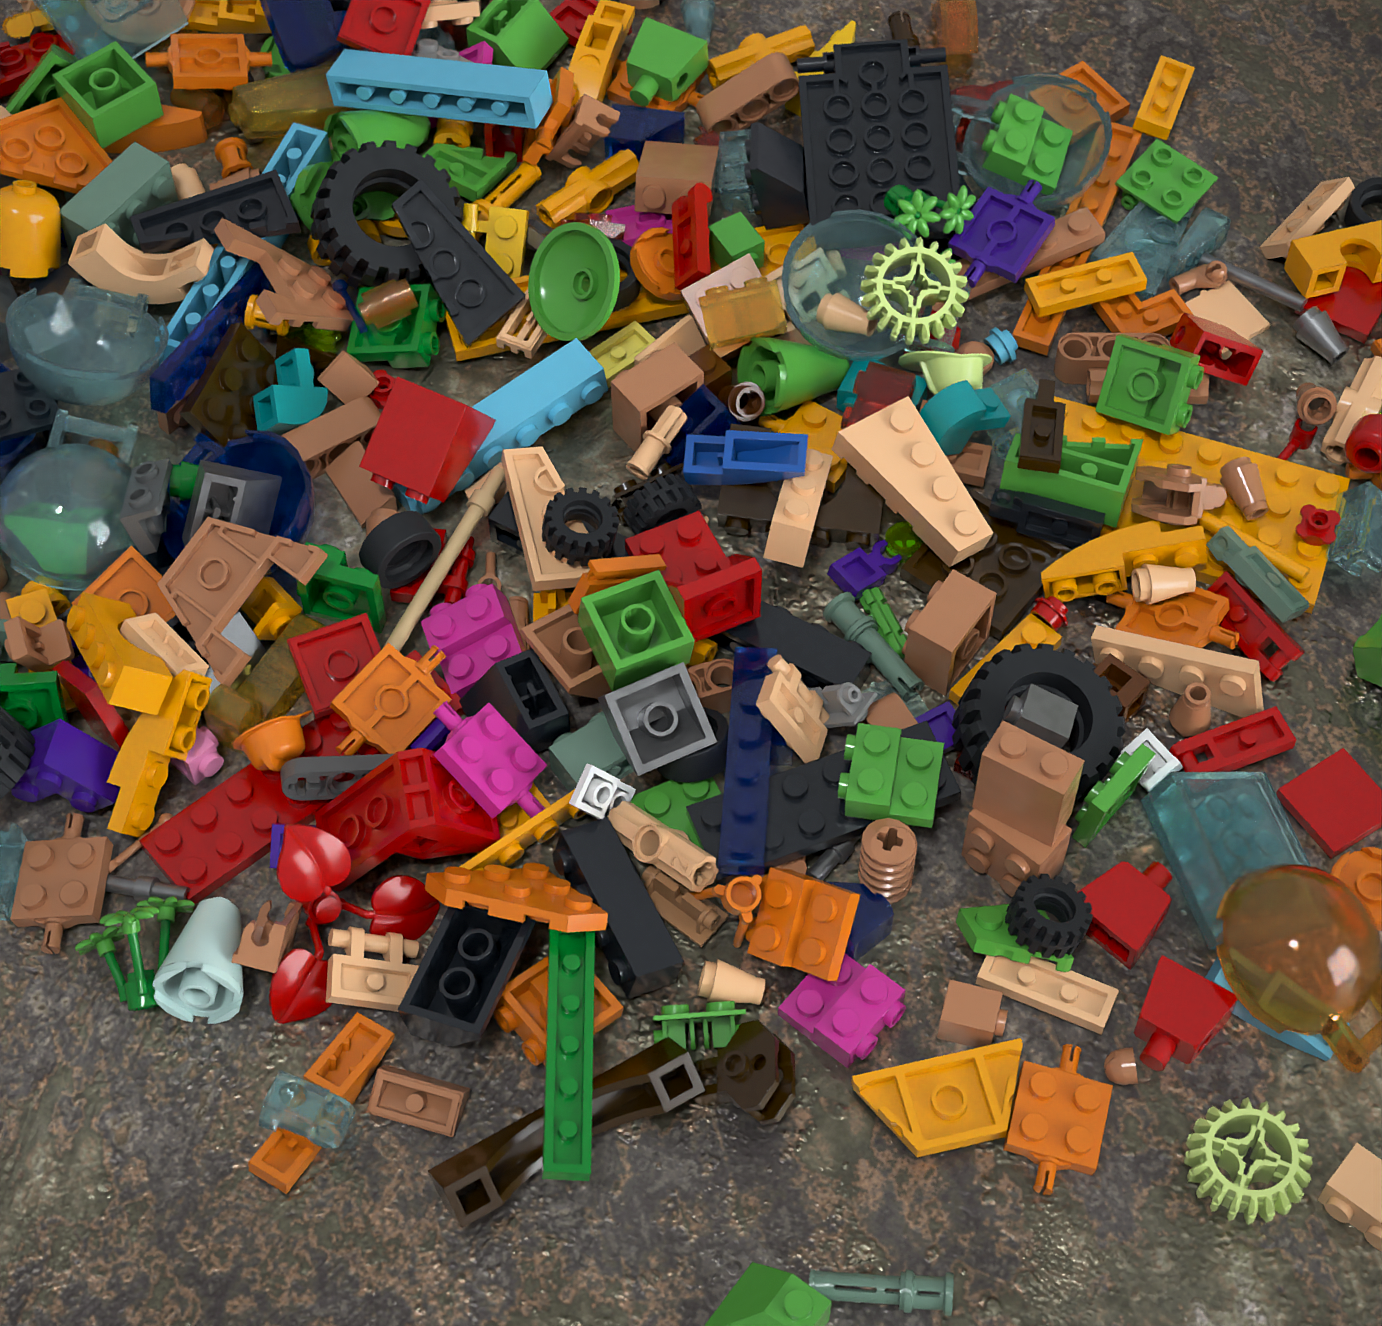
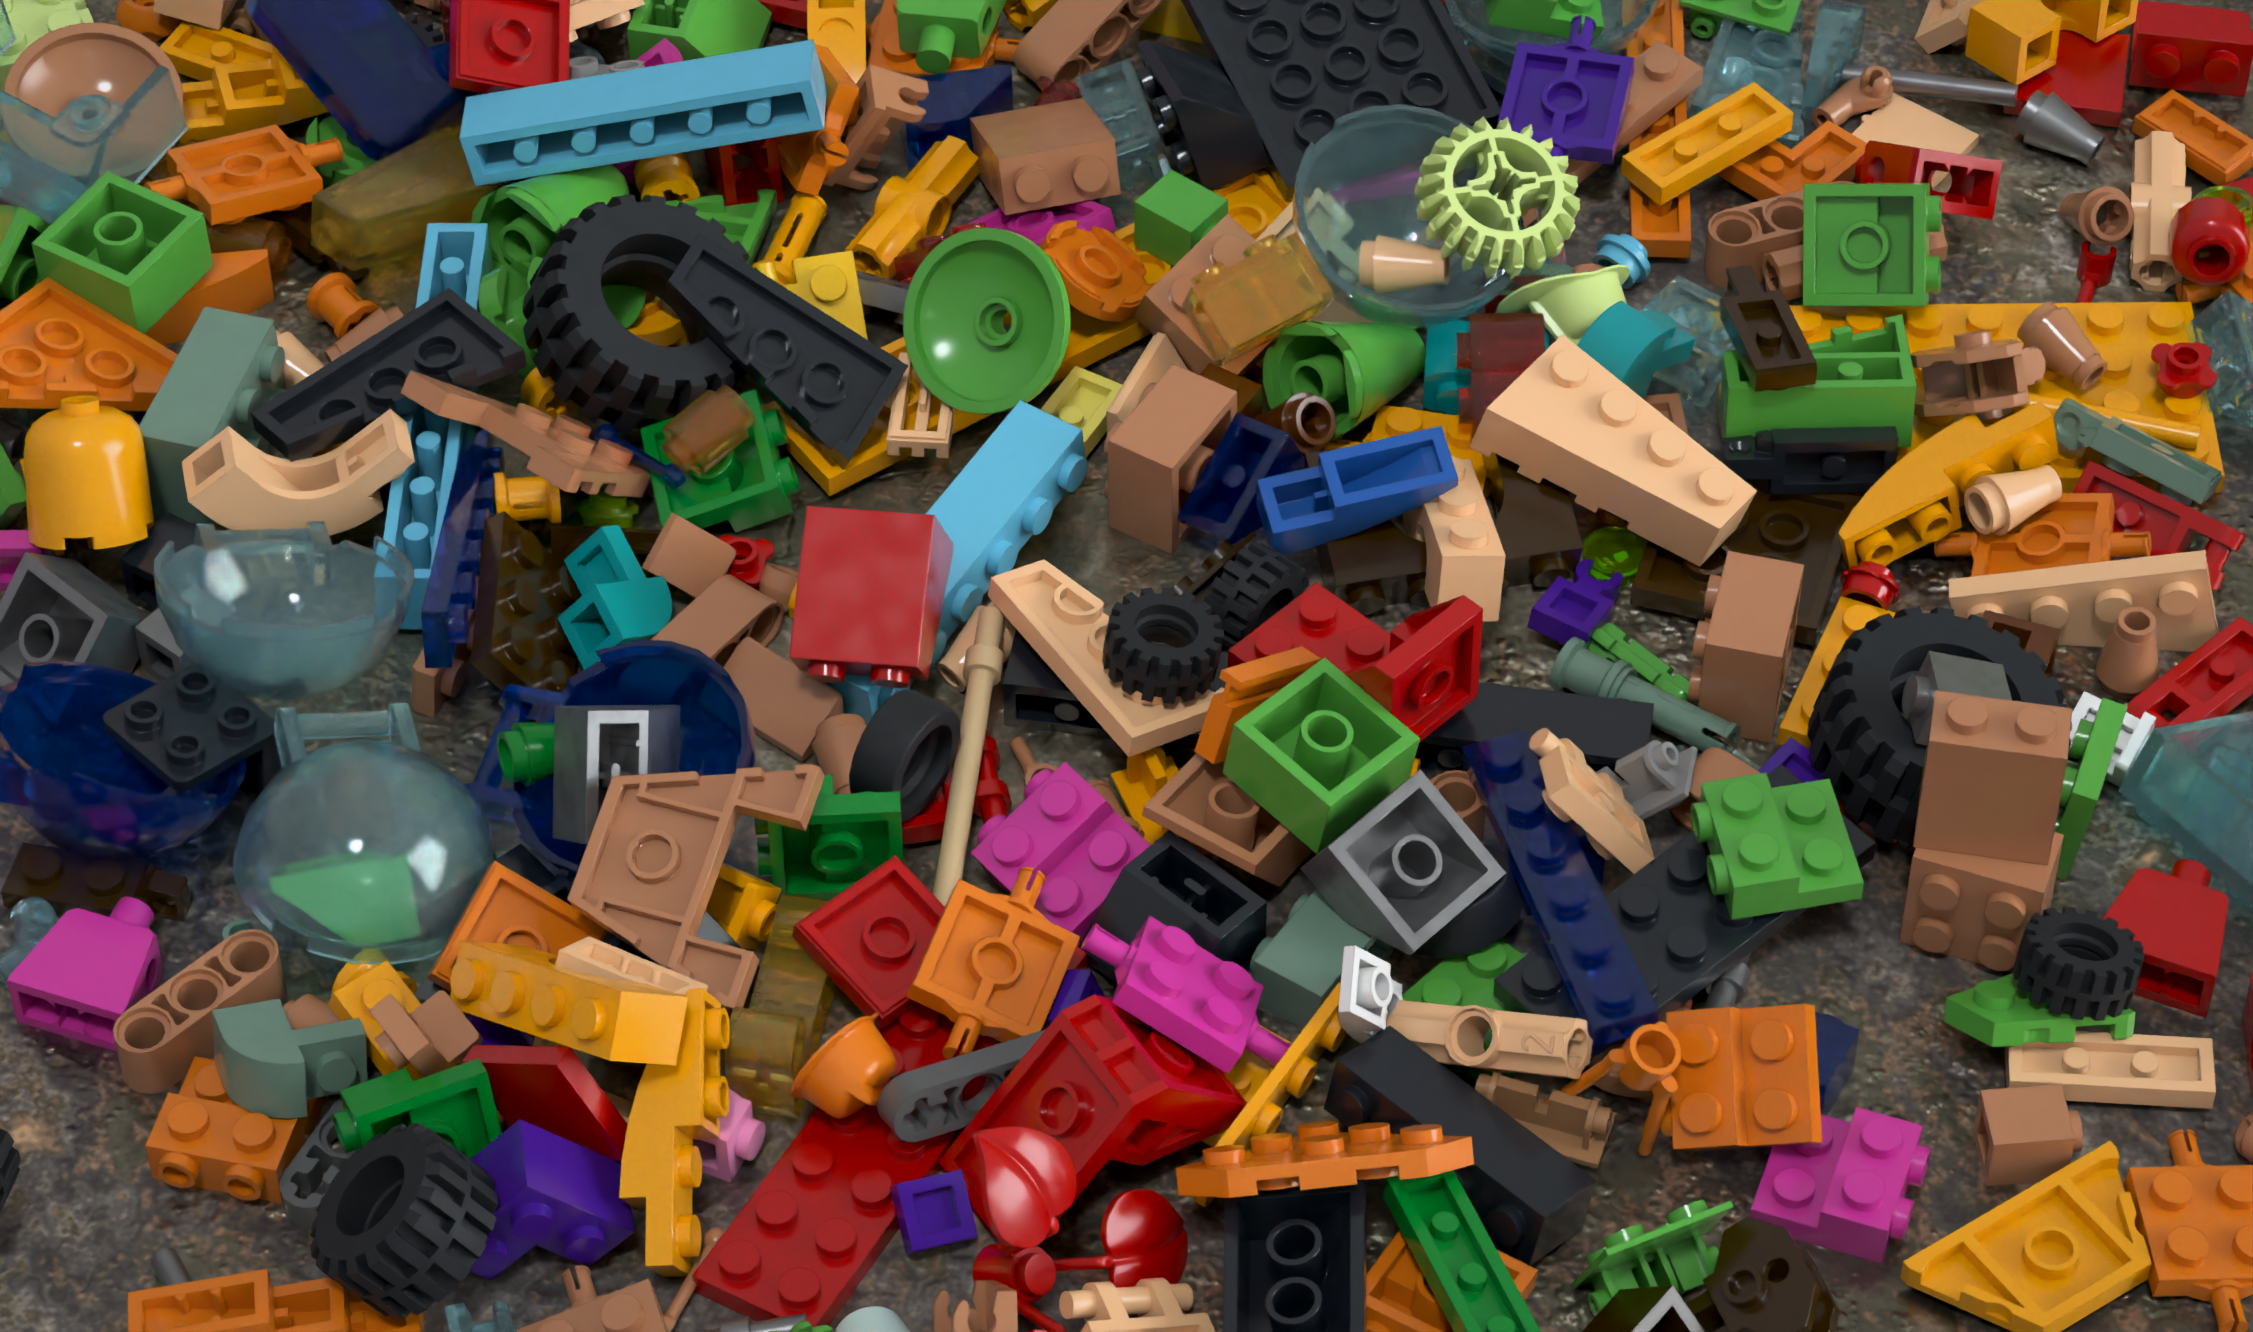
camera: 20 degrees left, 10 degrees down
dark grey bracket [119,458,173,556] -> none
light nougat axle [626,405,687,480] -> none
red plate [671,182,713,291] -> none
light nougat cone [697,959,766,1005] -> none
nougat piece [858,818,917,905] -> none
bright green plant [884,184,976,283] -> none

